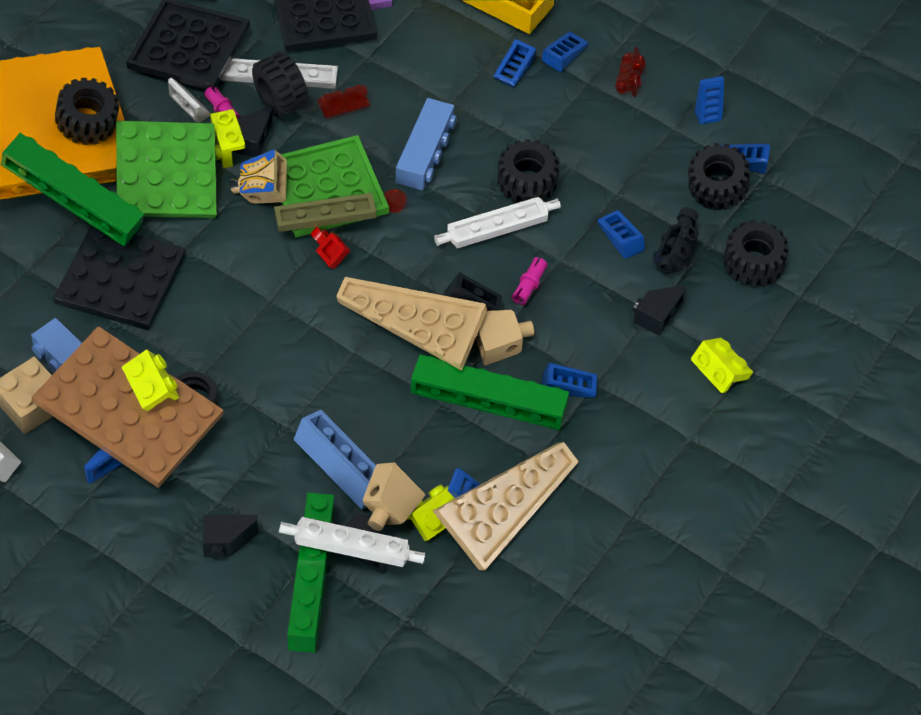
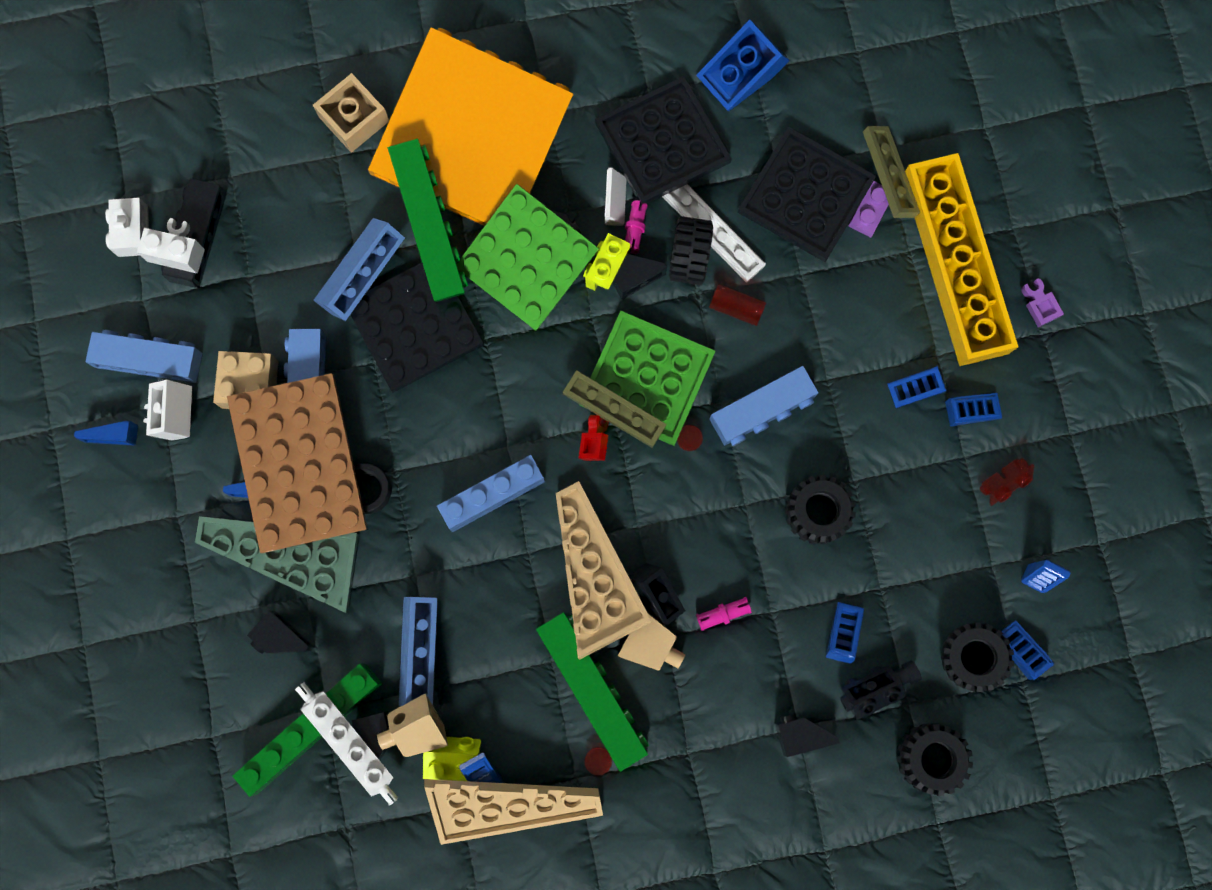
camera: 45 degrees right, 25 degrees up
black tyre [55,77,119,145] -> none
neon yellow bracket [122,350,179,412] -> none
torso [230,150,287,204] -> none
white plate [434,197,561,248] -> none
blue slope [542,363,597,398] -> none
neon yellow bracket [691,338,753,393] -> none
none -> sand green wing [195,516,359,613]
none -> medium blue brick [314,218,405,321]
none -> medium blue brick [437,455,545,532]
none -> clear red plate [585,747,612,775]

